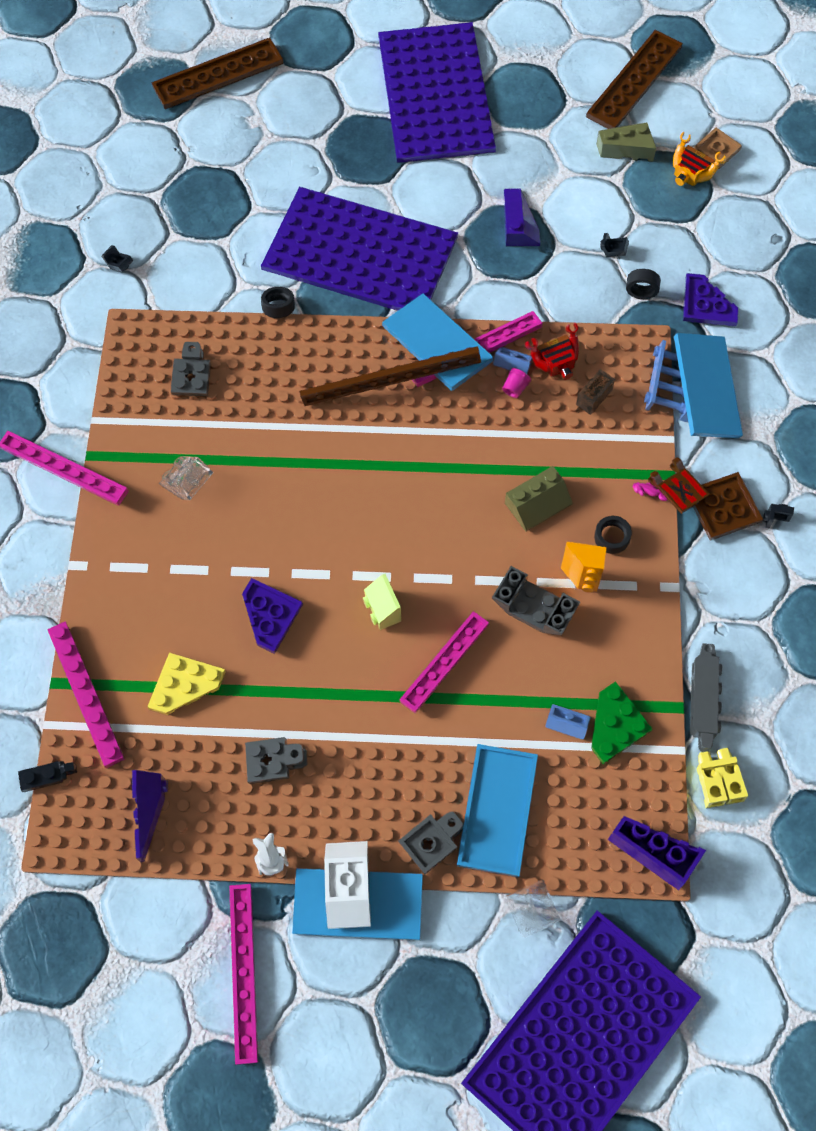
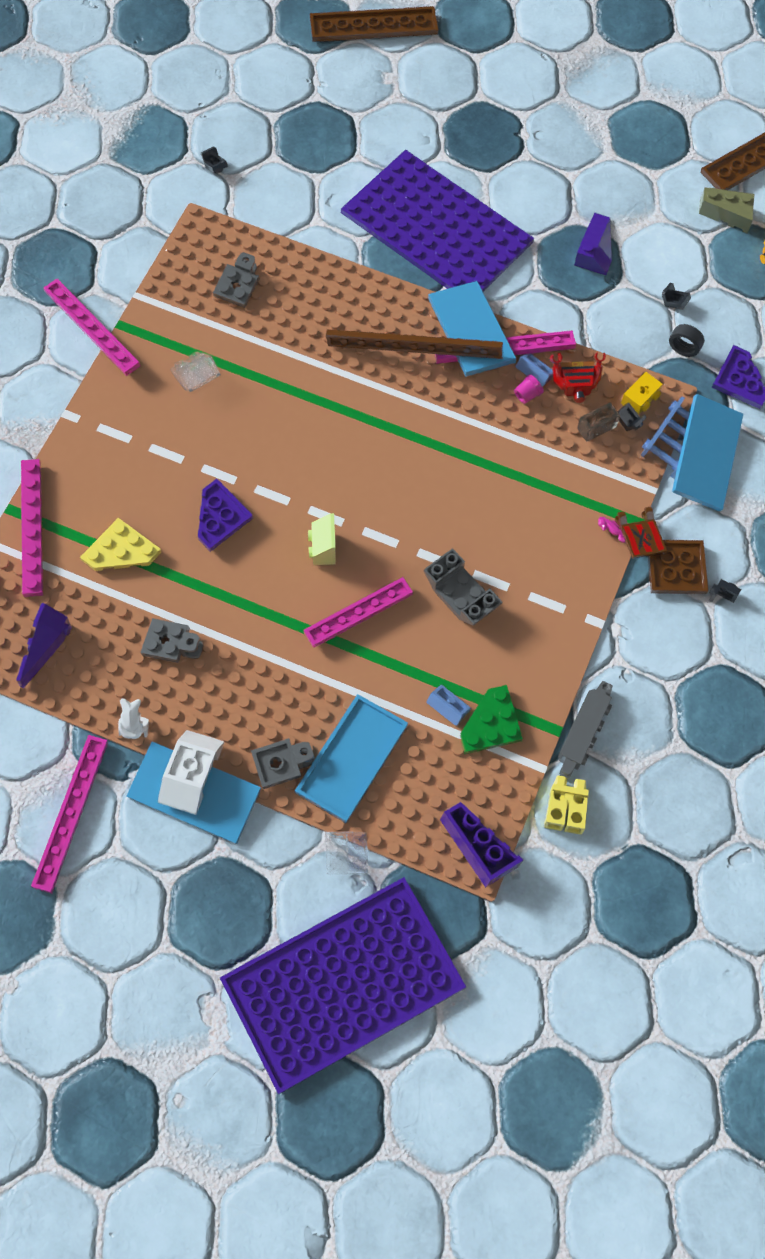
camera: 15 degrees right, 0 degrees up
black tyre [261,287,295,318] -> none
dark purple plate [378,22,496,163] -> none
olive slope [505,466,573,532] -> none
light orange slope [561,542,606,592] -> none
black tyre [594,515,632,554] -> none
none -> black bracket [614,403,647,431]
none -> yellow brick [621,372,663,415]

